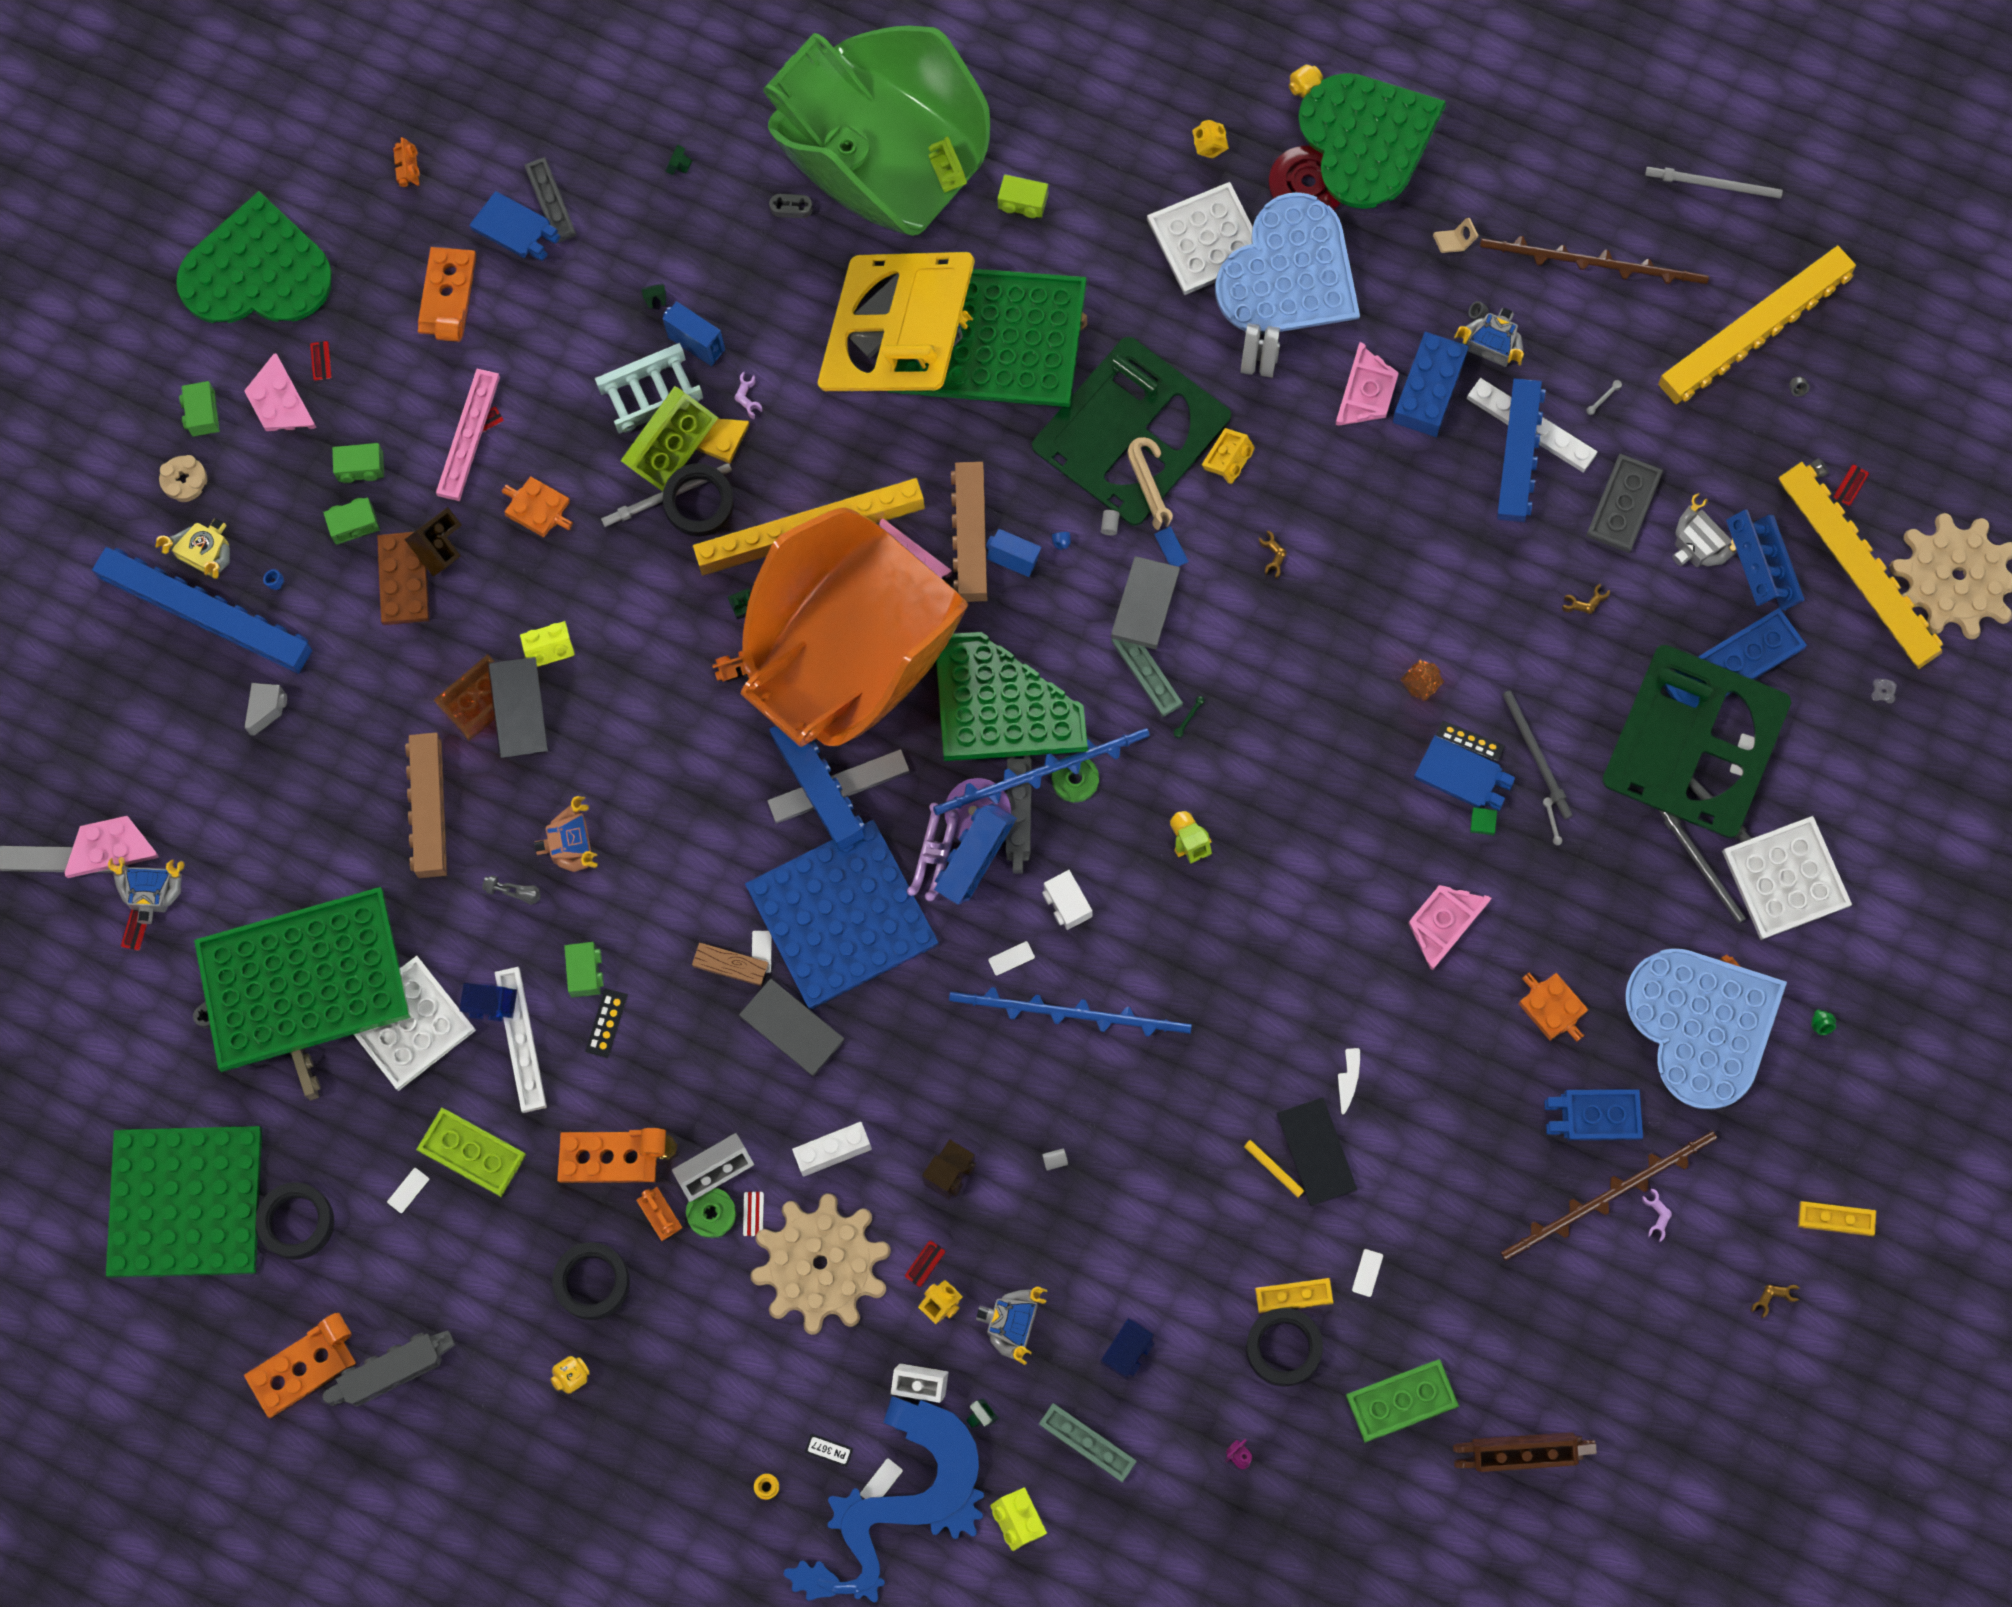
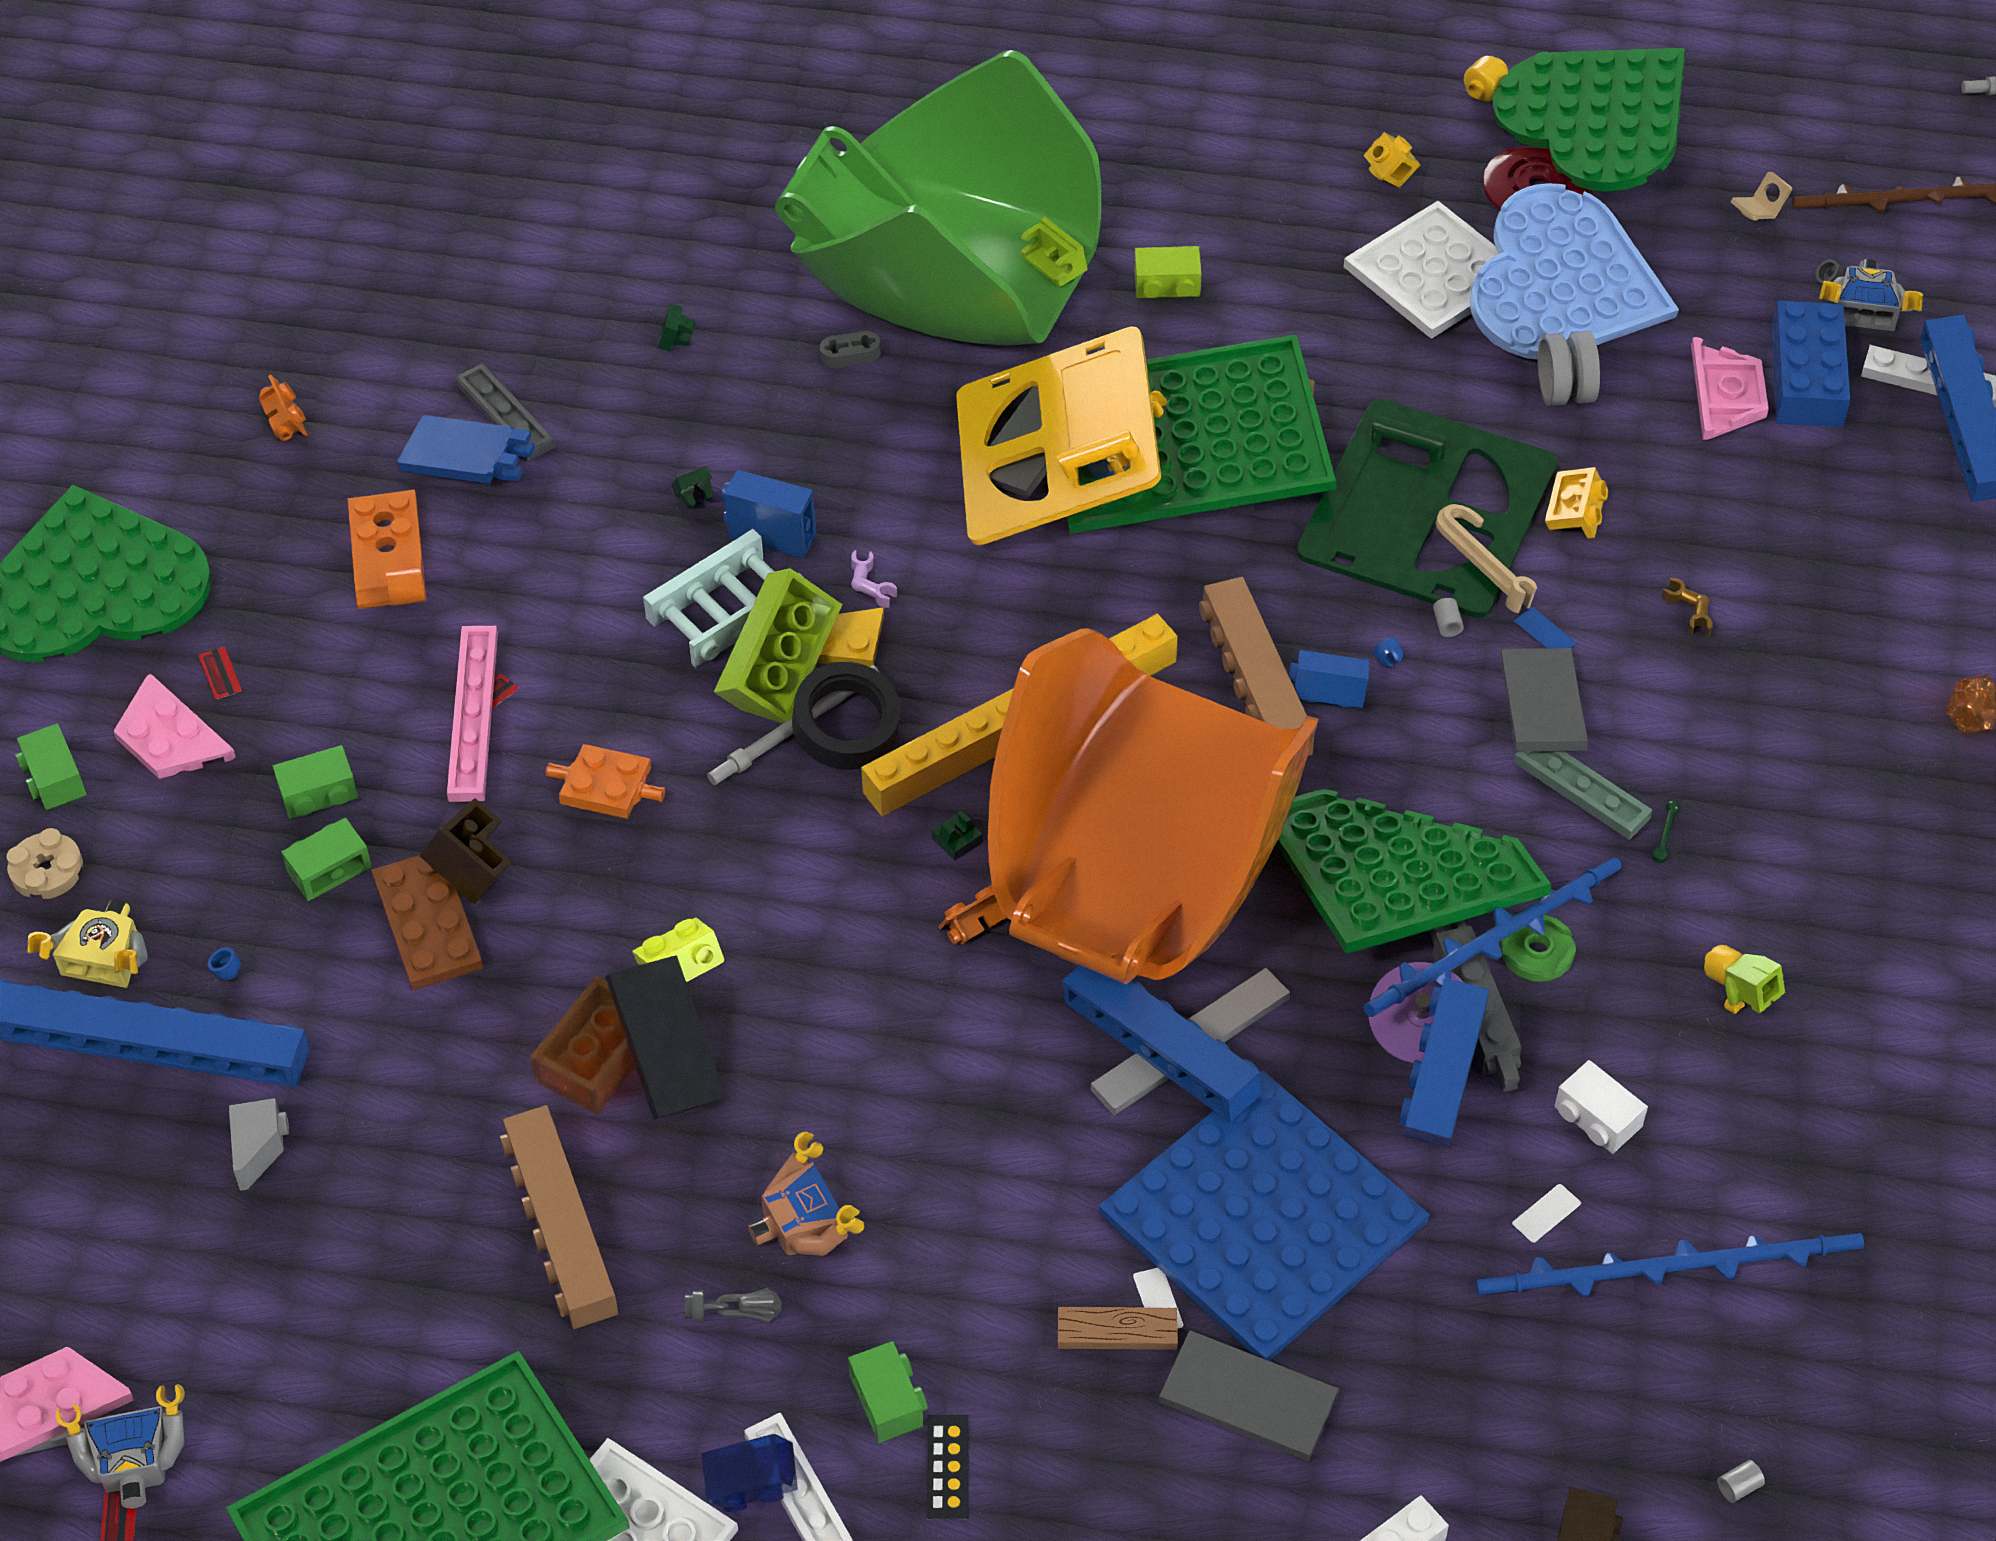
camera: 20 degrees left, 20 degrees down
lavender piece [907,803,959,901] -> none

